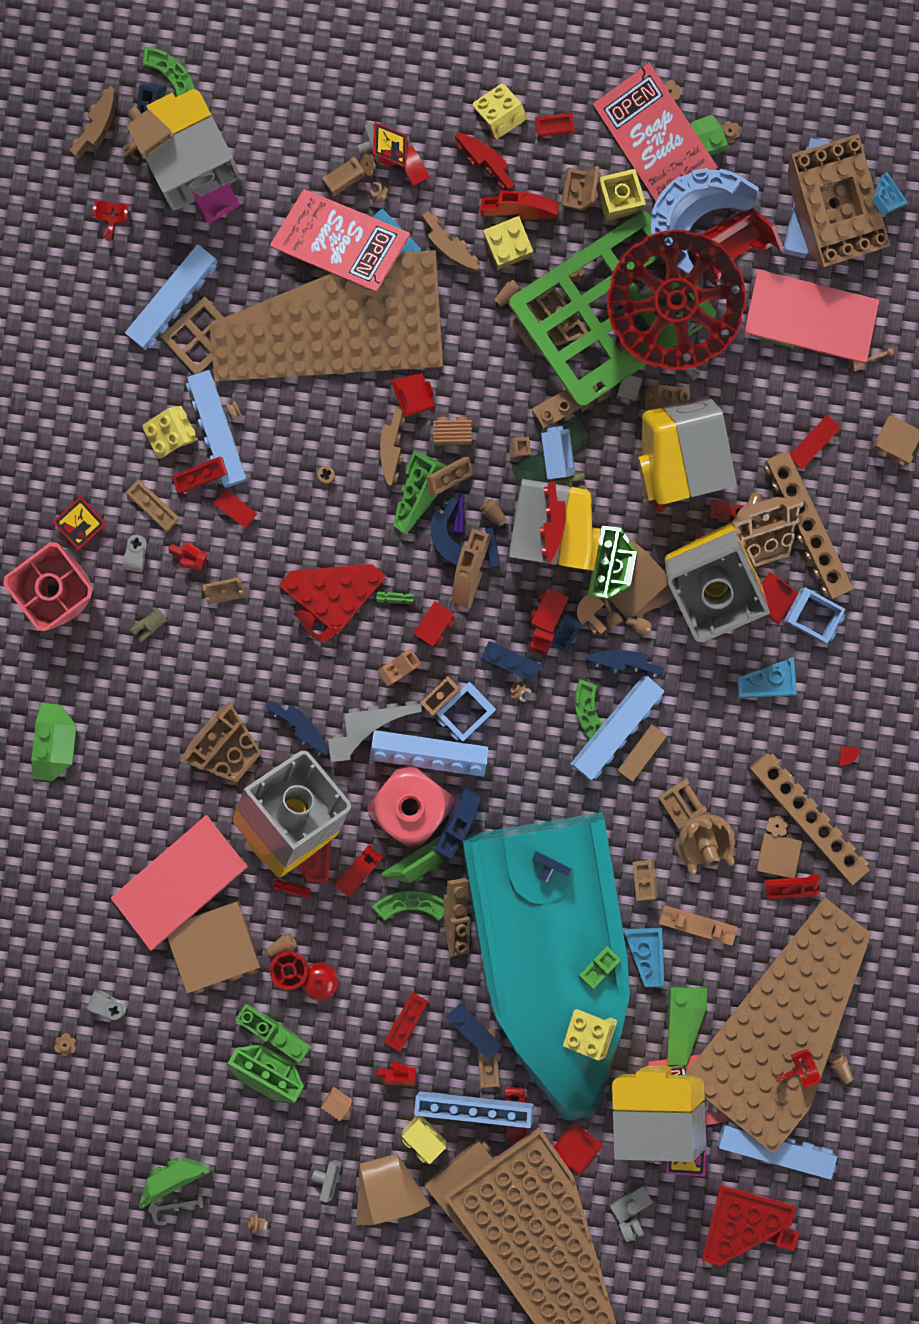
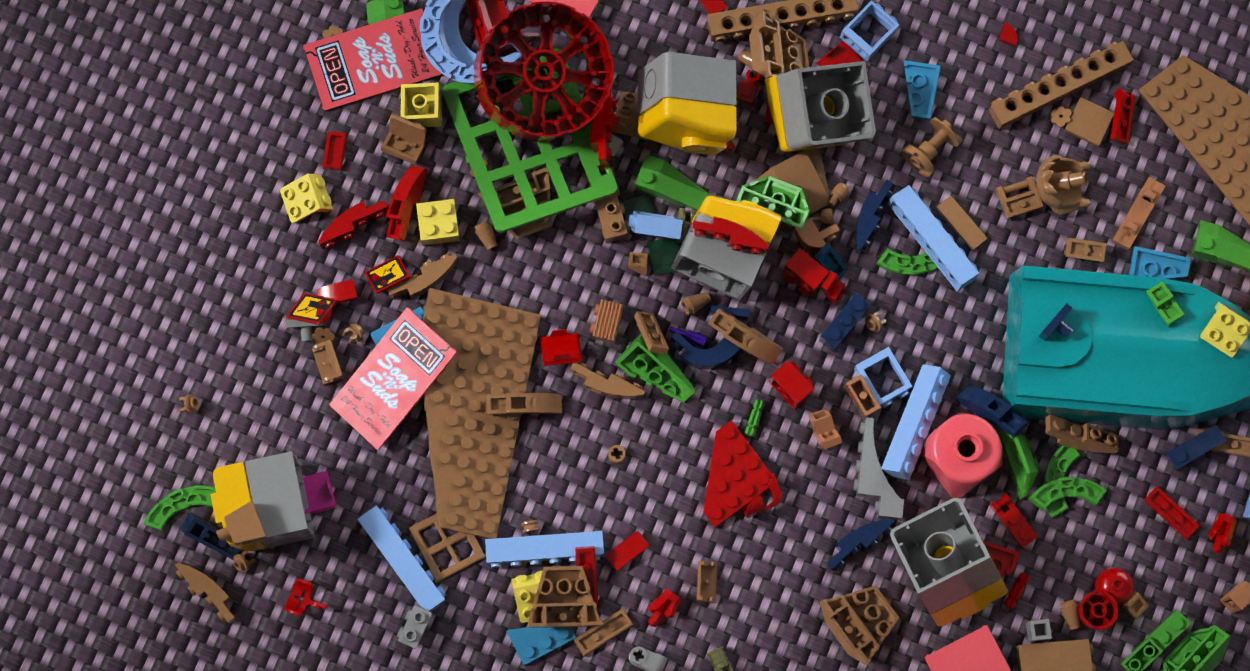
camera: 75 degrees left, 10 degrees down
none -> medium nougat plate [179,394,199,413]
none -> piece [364,255,410,294]
none -> light grey bracket [397,605,432,649]
none -> medium nougat slope [486,393,562,415]
none -> dark azure wing [506,627,576,666]
none -> medium nougat wedge [527,566,603,628]
none -> red slope [590,91,619,168]
none -> bright green wedge [635,155,712,211]
none -> medium nougat piece [902,117,963,177]
none -> light grey brick [1026,619,1052,643]
none -> bright green tile [1028,477,1107,511]
none -> medium nougat tile [1122,591,1149,620]

